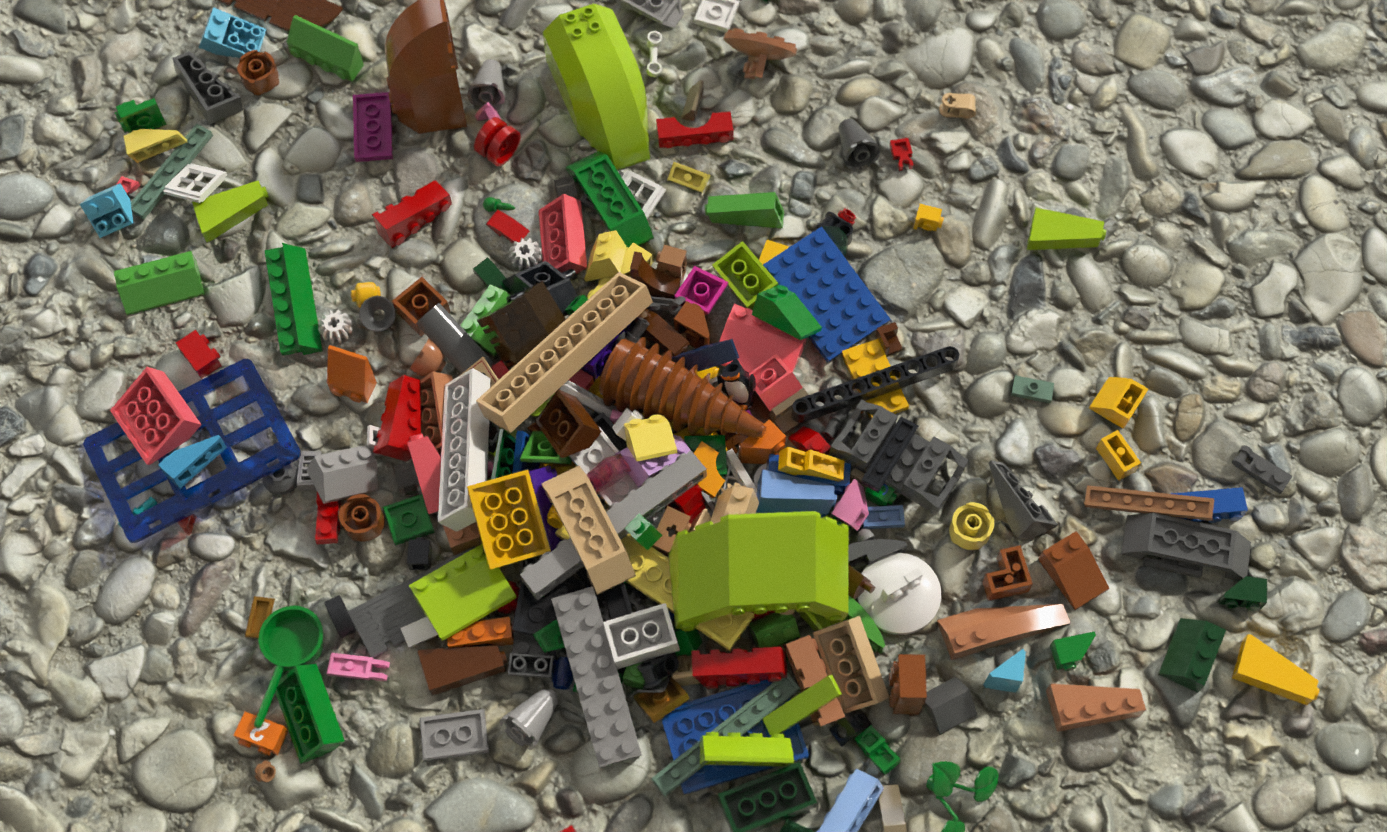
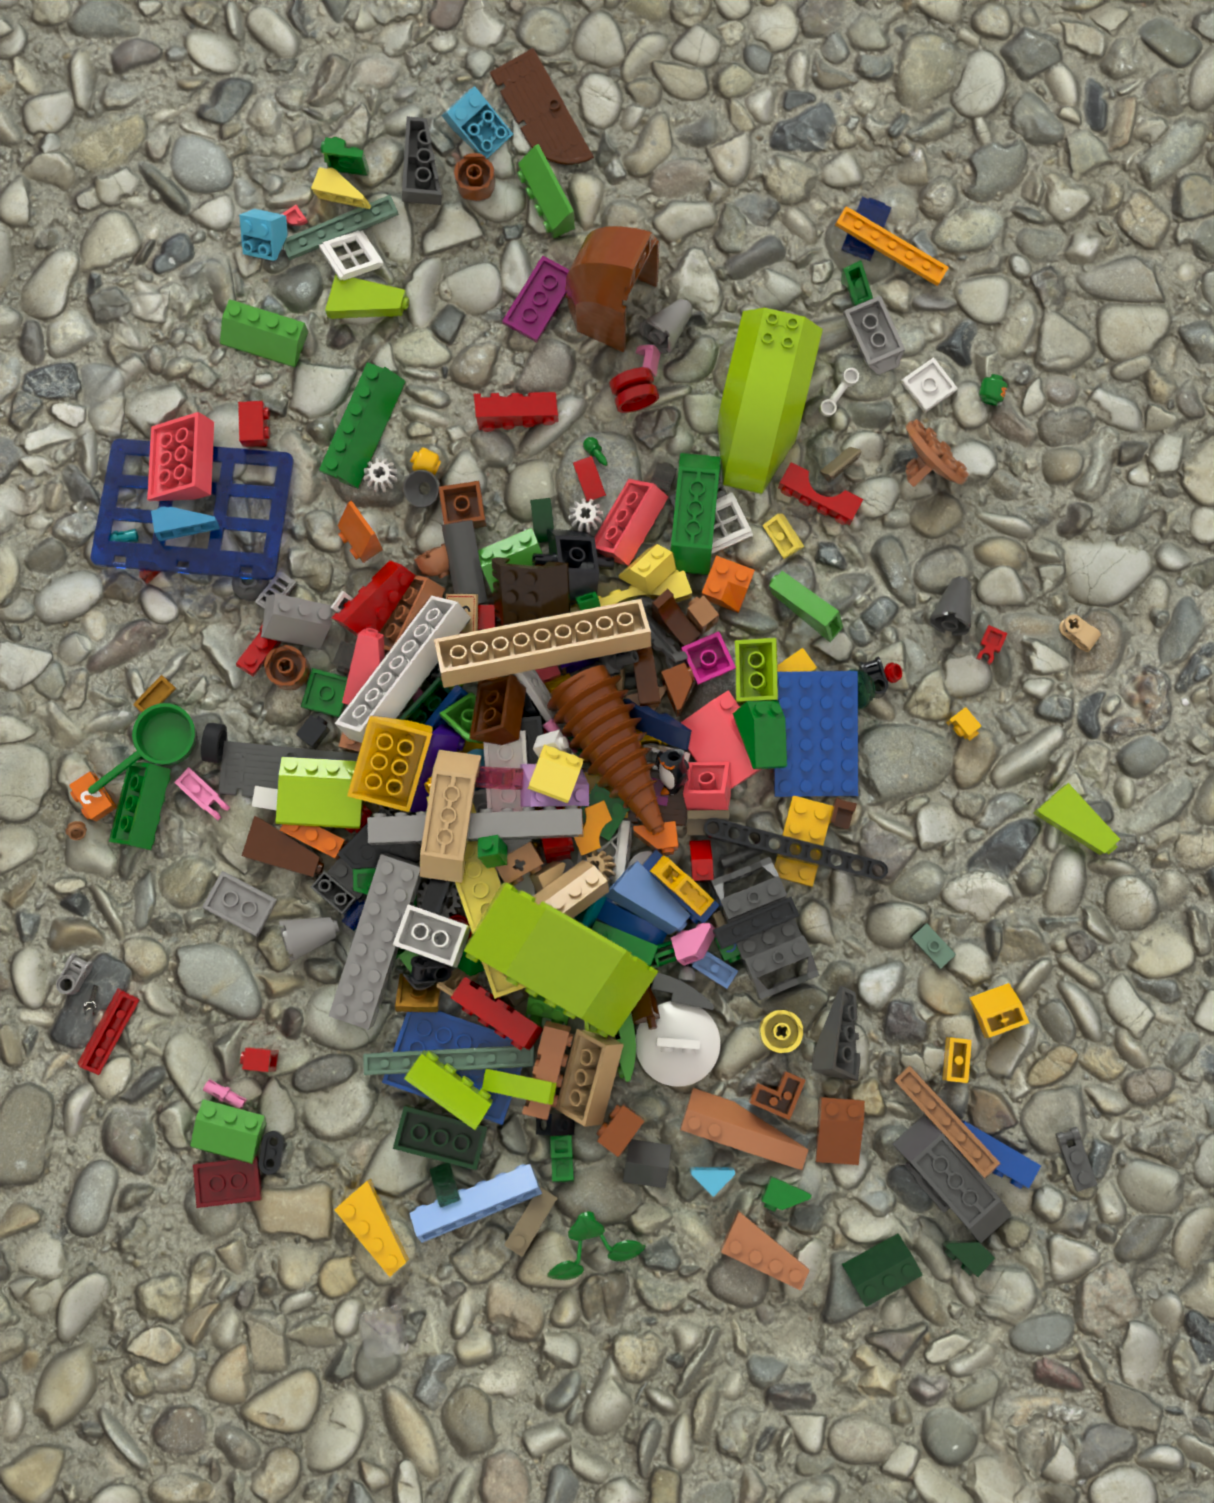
camera: 40 degrees right, 15 degrees up
yellow slope [1232,634,1319,705] -> none
none -> orange slope [701,555,755,613]

